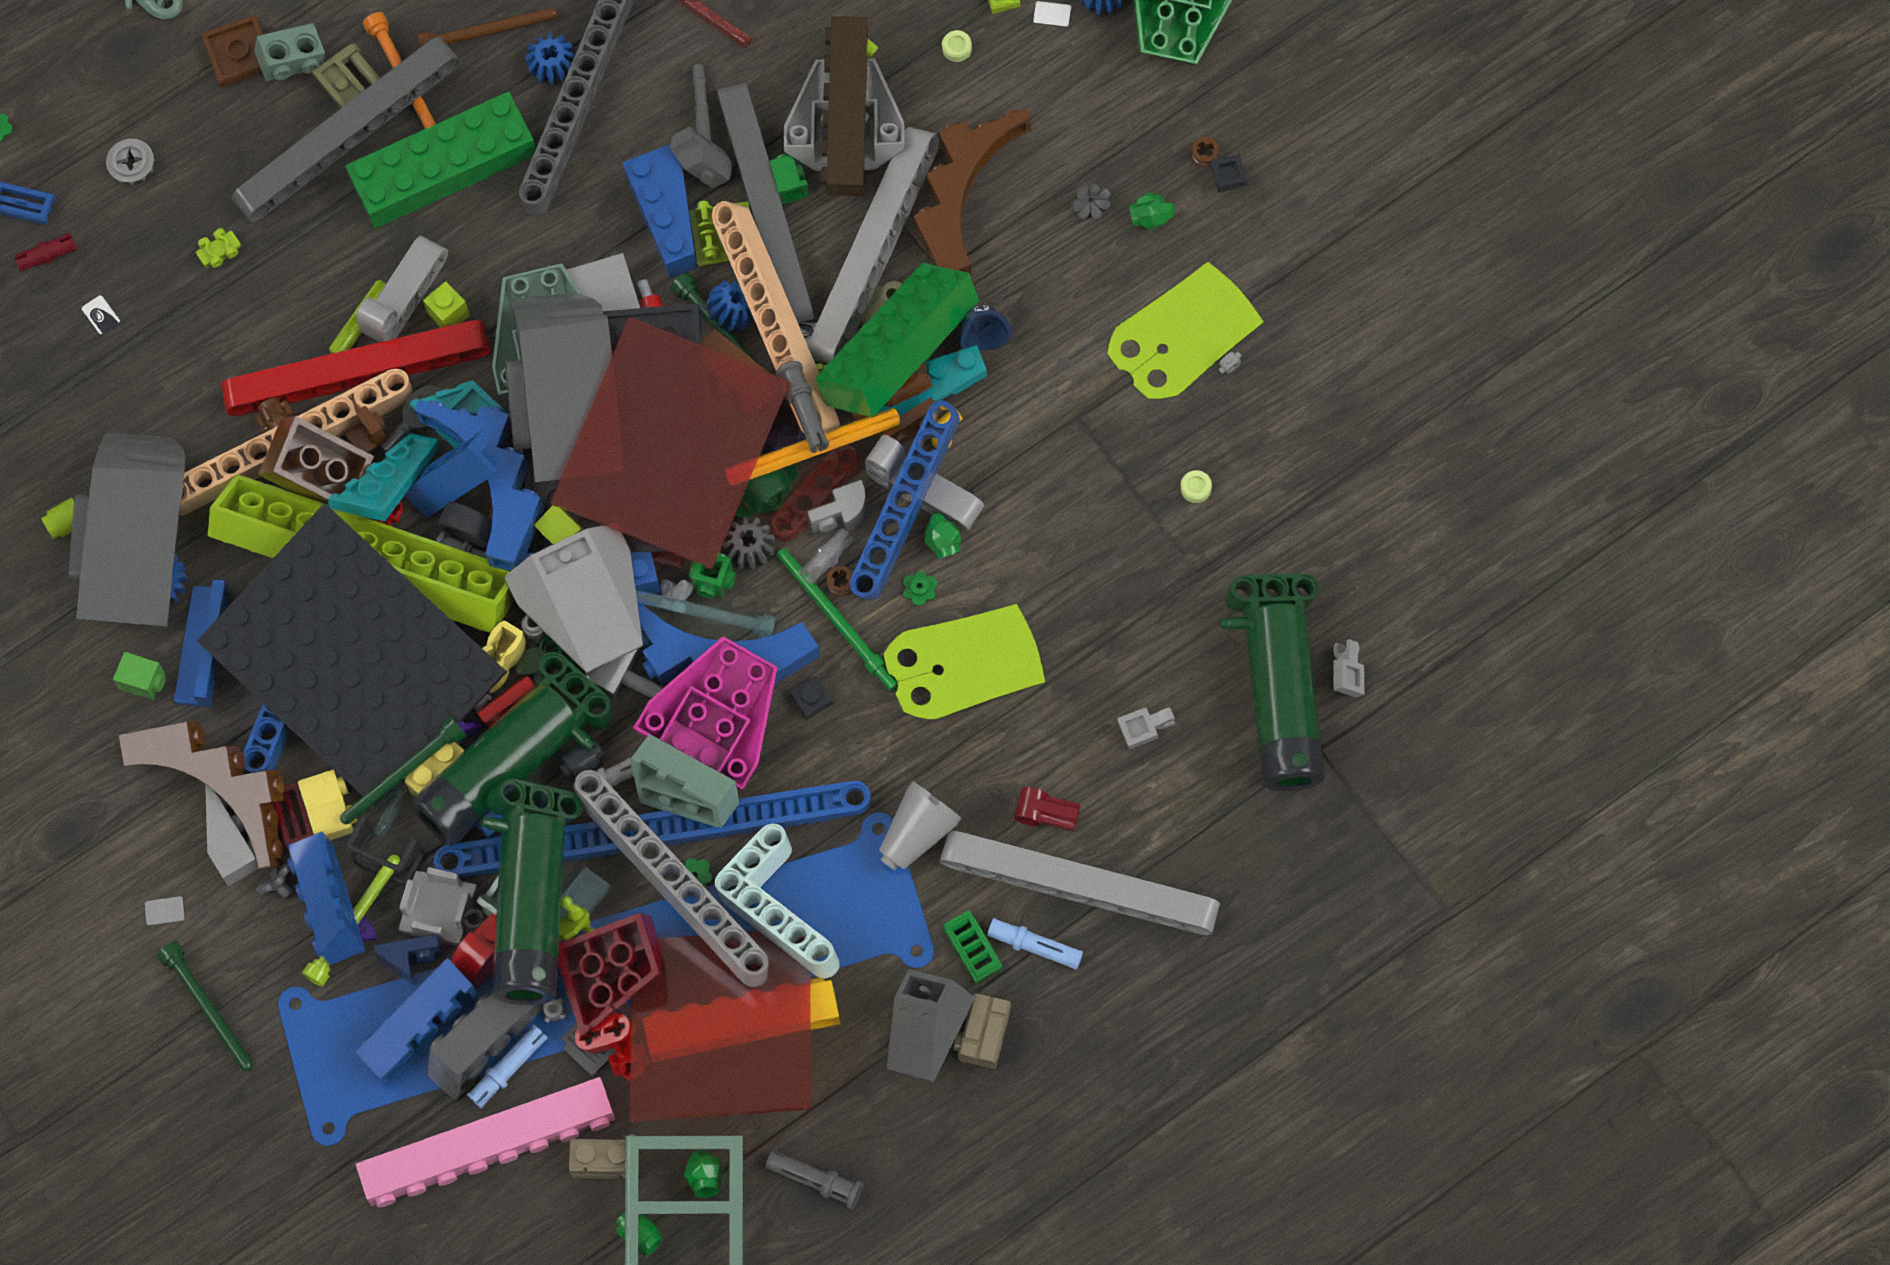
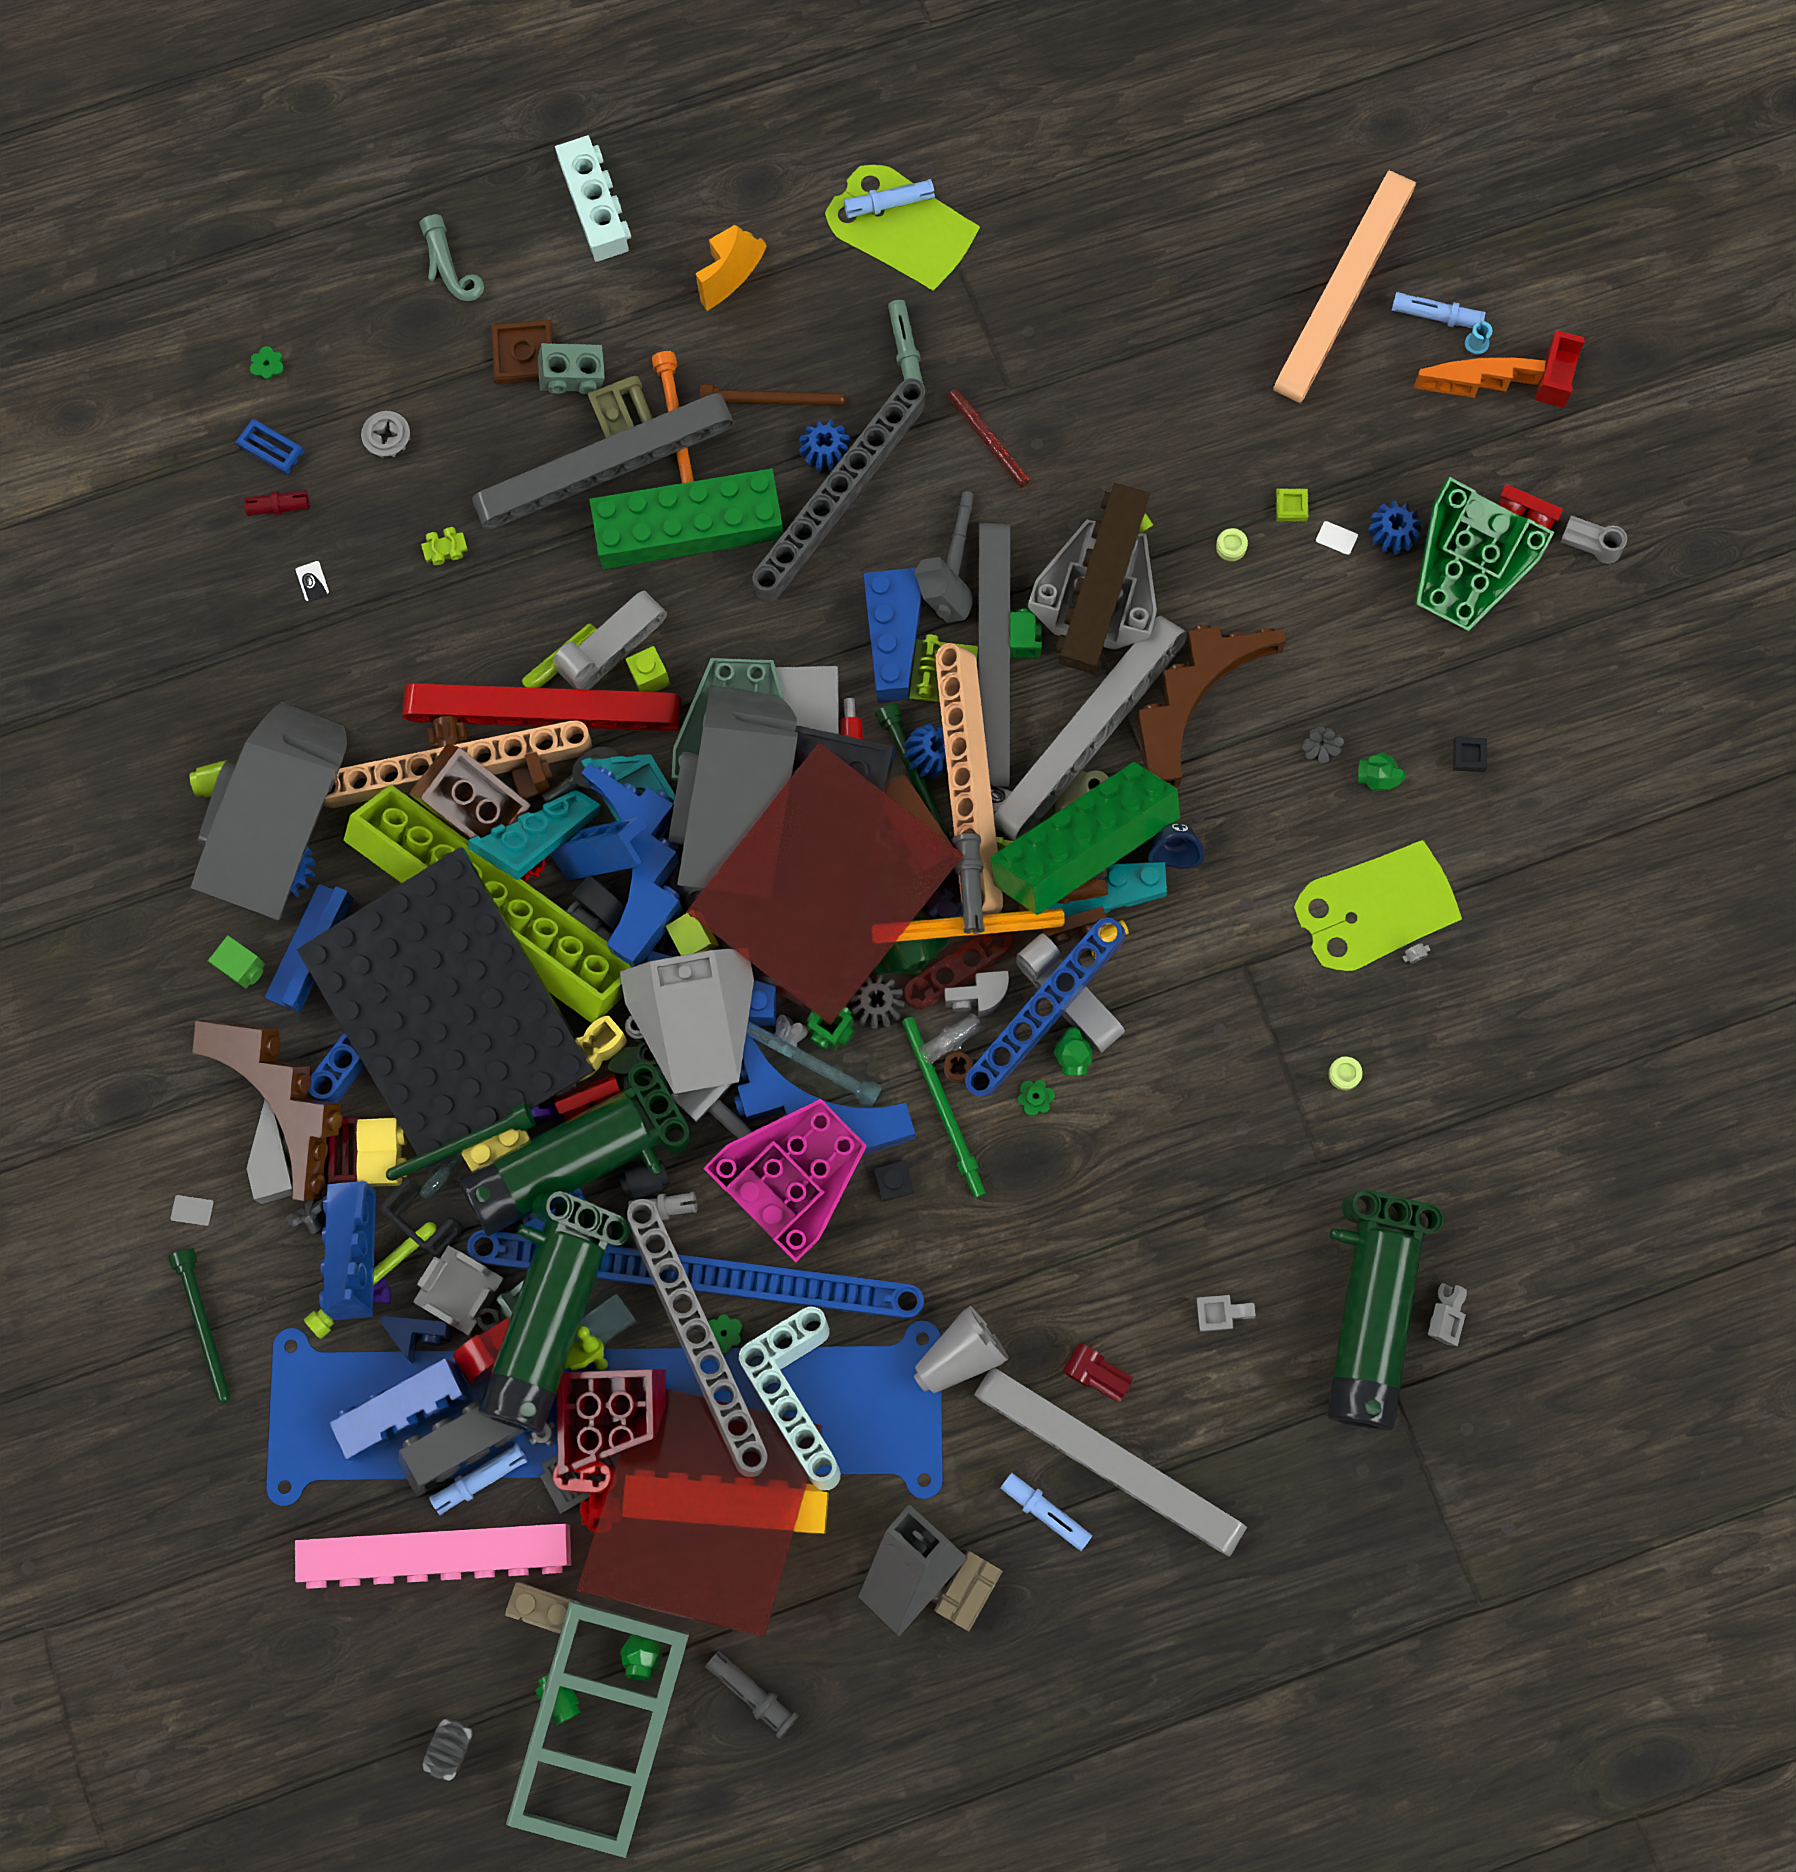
camera: 15 degrees right, 5 degrees up
sand green wedge [631,734,739,828] -> none
lime piece [884,604,1045,719] -> none
green slope [943,910,1003,984] -> none
reddish brown bush [1192,137,1219,167] -> none

